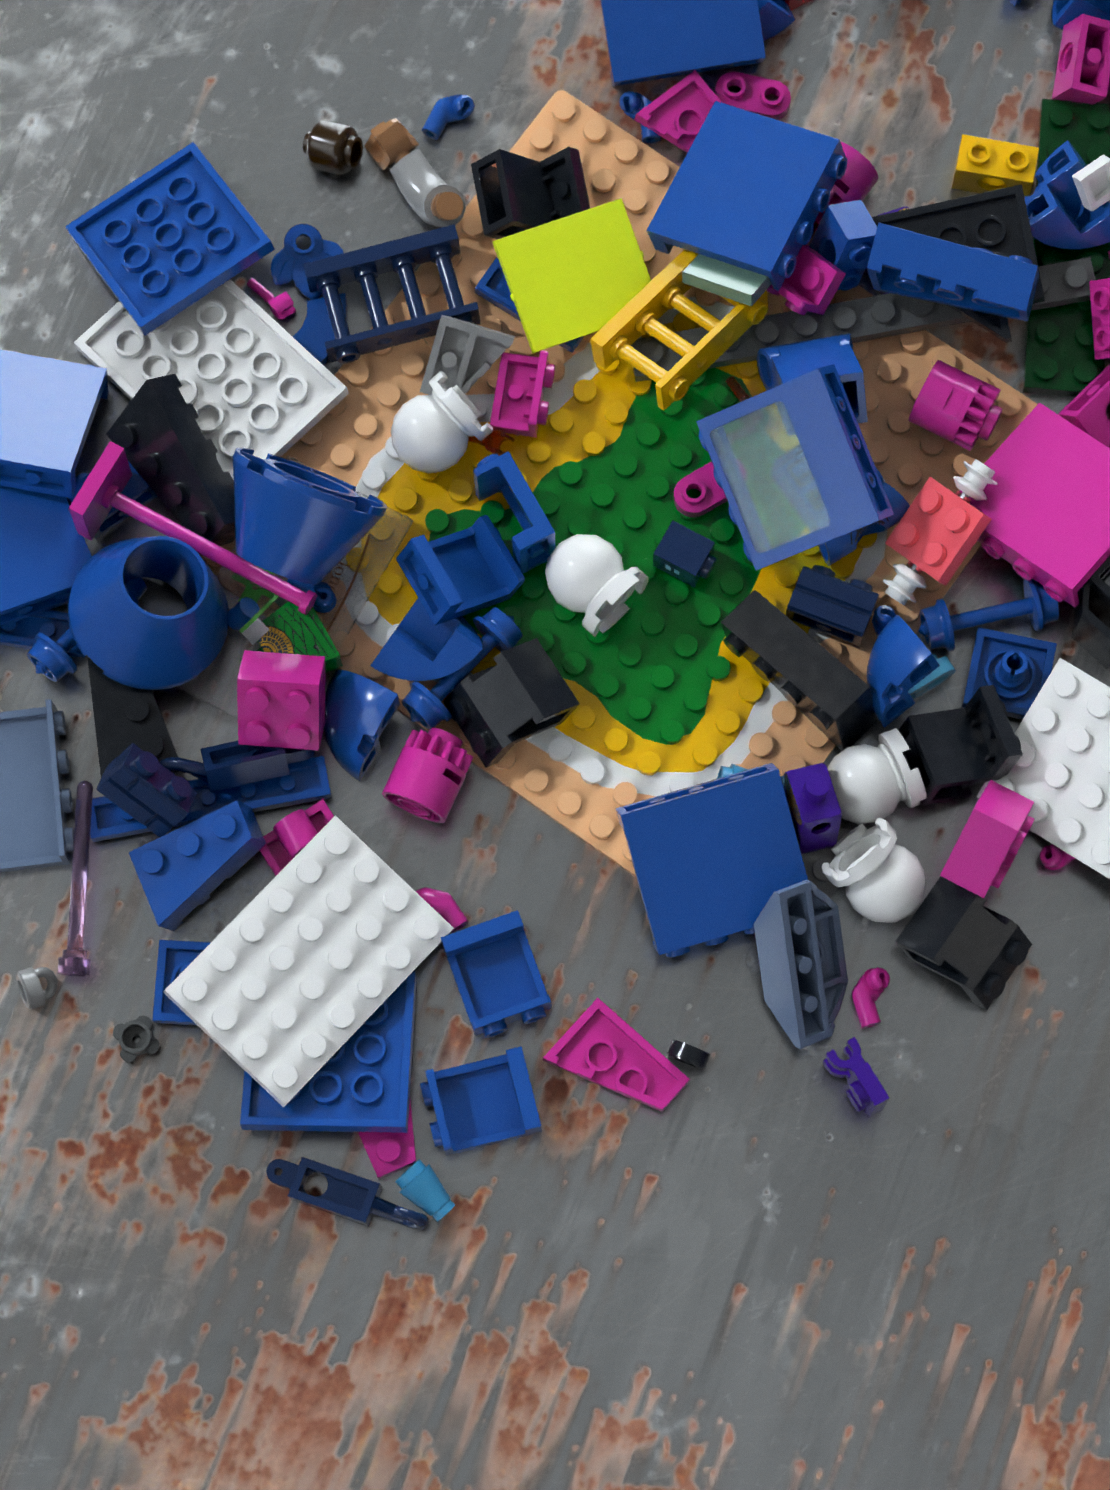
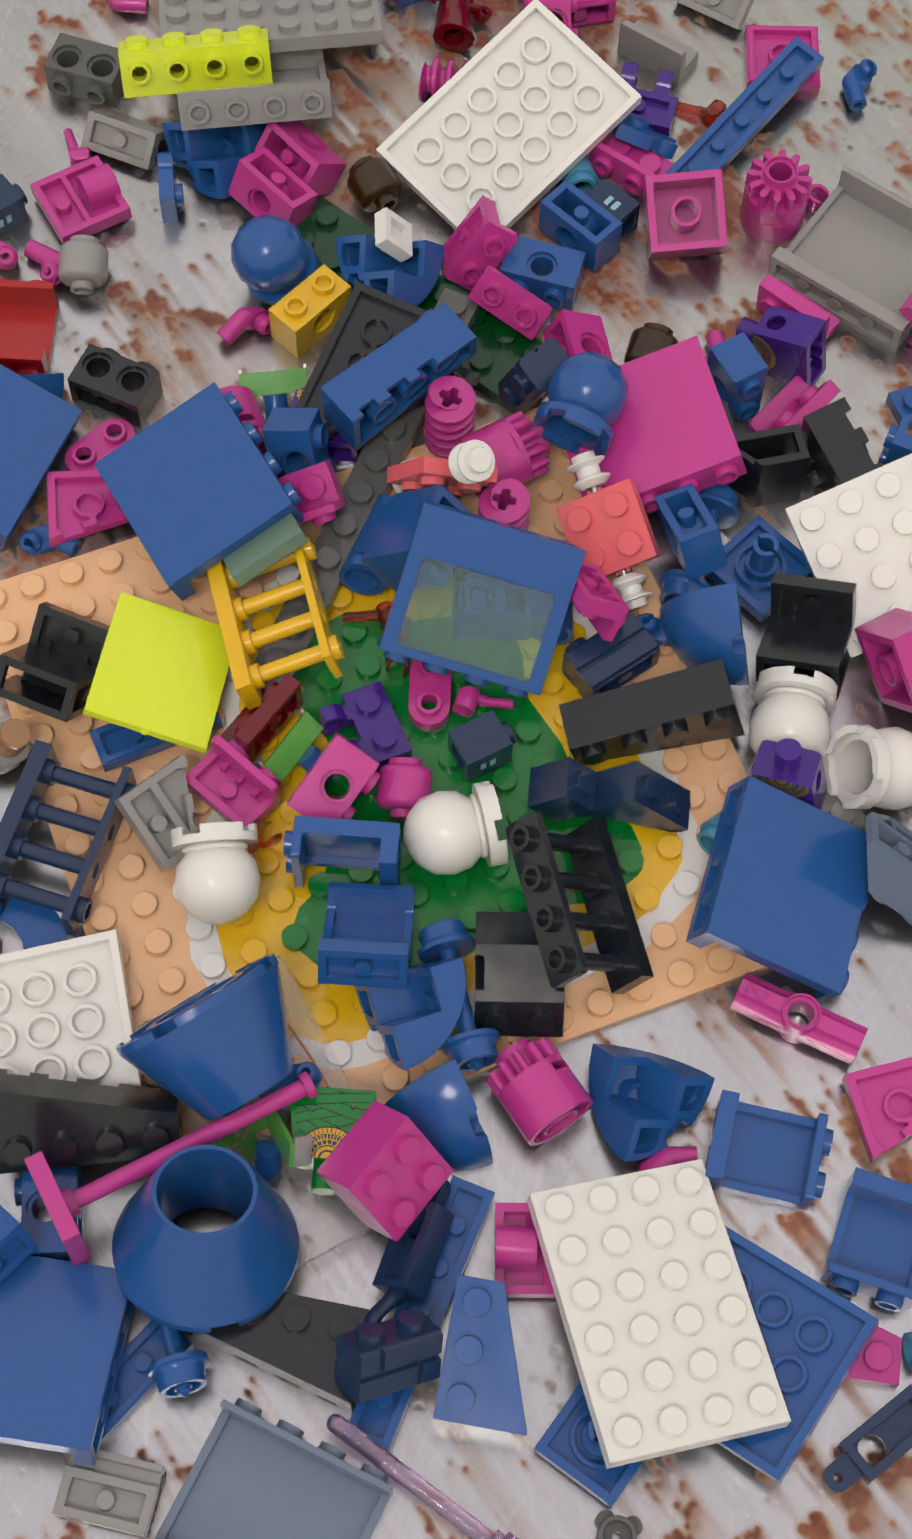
camera: 60 degrees left, 10 degrees down
none -> black brick [67,343,163,429]
none -> dark pink arm [217,307,271,346]
none -> dark red bracket [221,674,303,763]
none -> blue tile [231,214,320,305]
none -> bright green piece [238,364,308,421]
none -> bright green piece [253,709,335,783]
none -> dark pink brick [287,732,381,819]
none -> dark purple plate [319,681,412,770]
none -> dark pink head [376,757,432,820]
none -> plate [387,440,498,498]
none -> dark pink piece [425,376,476,459]
none -> dark pink hand [452,686,513,717]
none -> dark pink piece [478,477,530,530]
none -> dark blue brick [498,338,569,414]
none -> black fence [506,810,654,994]
none -> dark blue arch [527,757,691,832]
none -> blue tile [532,351,628,456]
none -> dark pink bracket [571,562,630,642]
none -> blue brick [589,1043,715,1162]
none -> blue brick [654,483,728,580]
none -> dark pink piece [730,973,868,1065]

